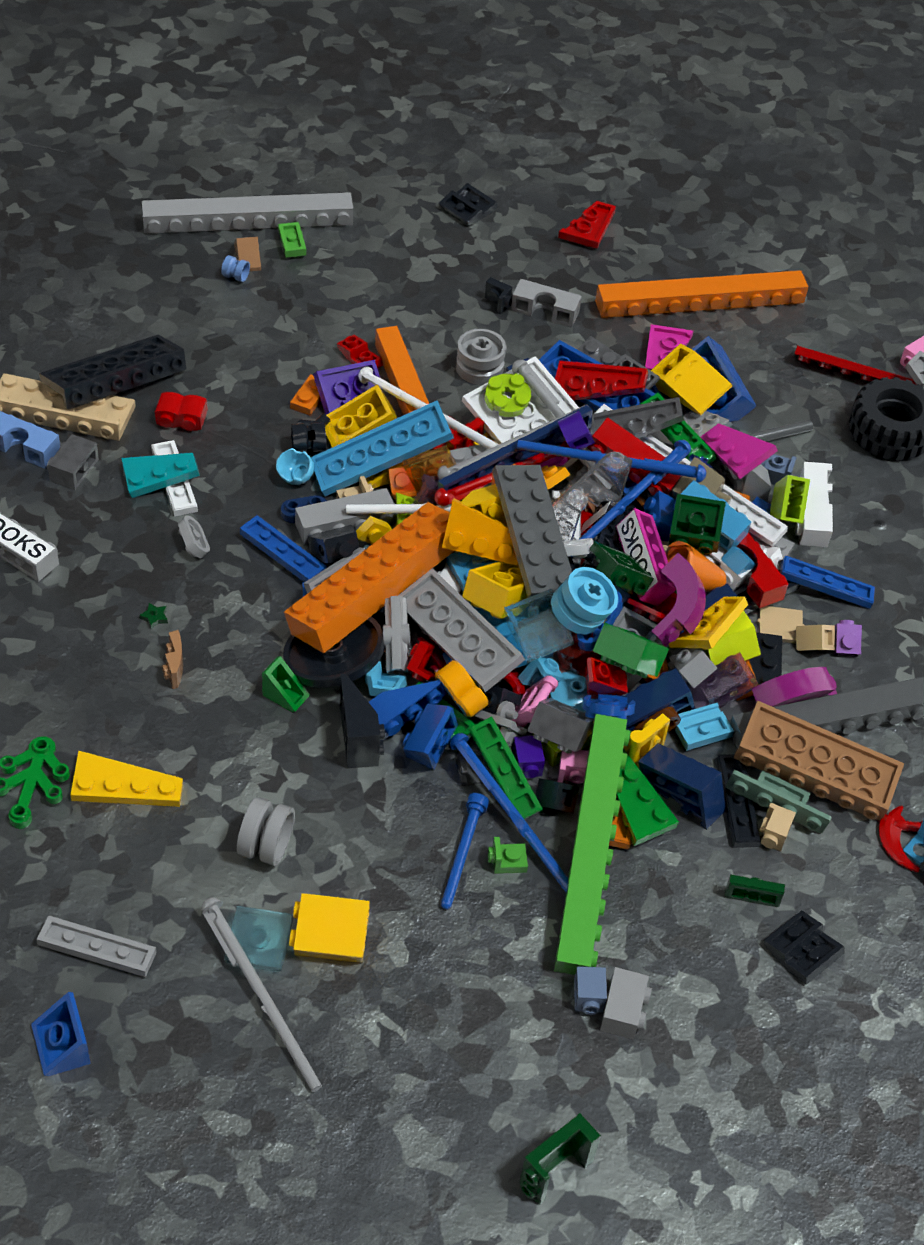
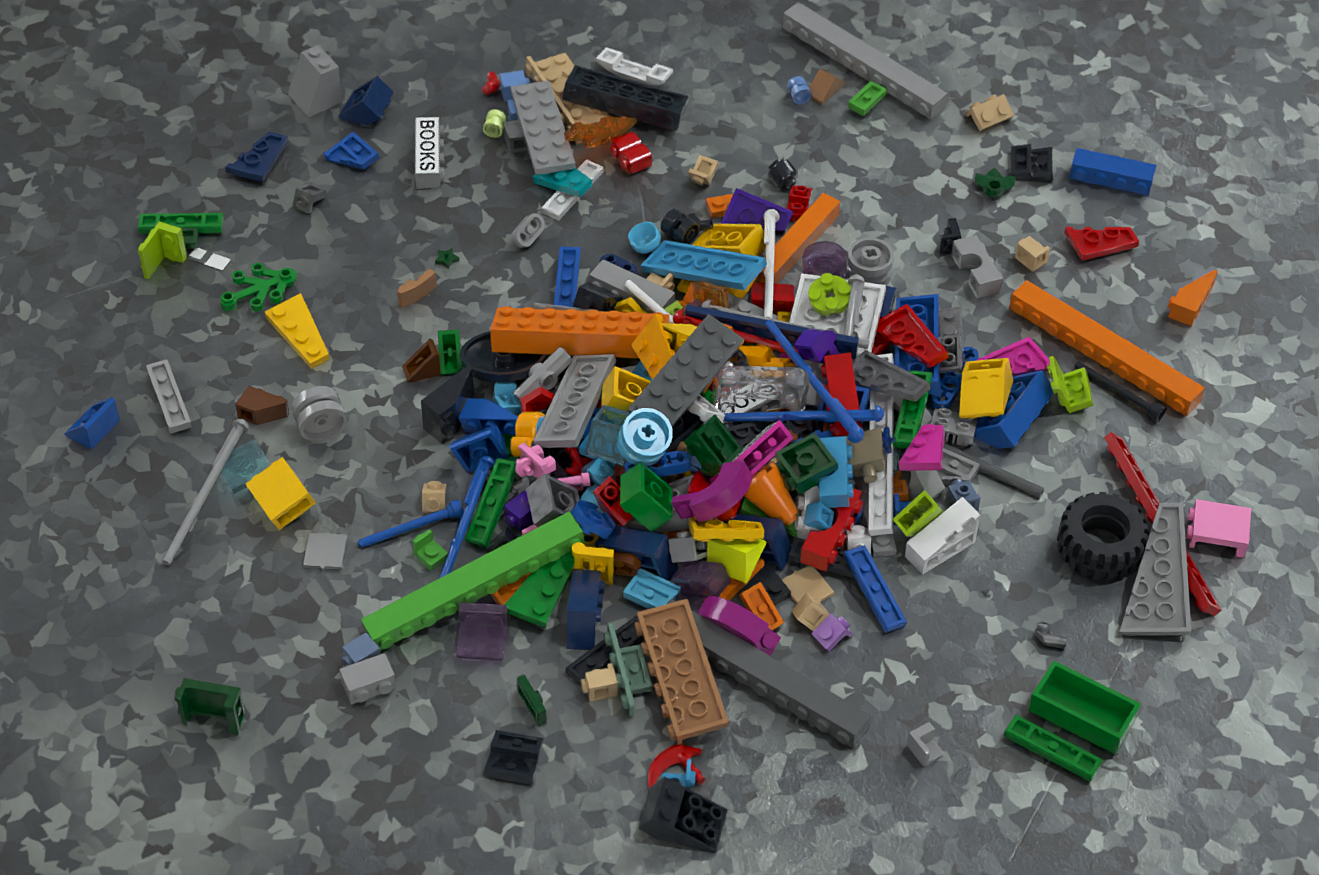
camera: 55 degrees right, 0 degrees up
none -> reddish brown slope [235,386,290,425]
none -> light grey piece [303,532,347,571]
none -> reddish brown slope [402,338,441,383]
none -> tan bracket [422,481,447,514]
none -> clear purple bracket [456,603,508,661]
none -> yellowish green wheel [483,109,506,138]
none -> light grey plate [511,81,575,175]
none -> bright pink hips [515,443,556,479]
none -> clear orange slope [564,116,637,148]
none -> white slope [596,47,673,85]
none -> tan bracket [688,155,719,185]
none -> orange plate [739,582,784,630]
none -> black head [768,158,798,189]
none -> clear purple wheel [802,241,847,280]
none -> tan bracket [965,94,1014,131]
none -> dark green plate [975,168,1016,198]
none -> tan brick [1015,236,1050,272]
none -> lime bracket [1047,356,1094,413]
none -> blue brick [1069,148,1156,196]
none -> black piece [1074,362,1167,422]
none -> orange slope [1167,270,1218,326]

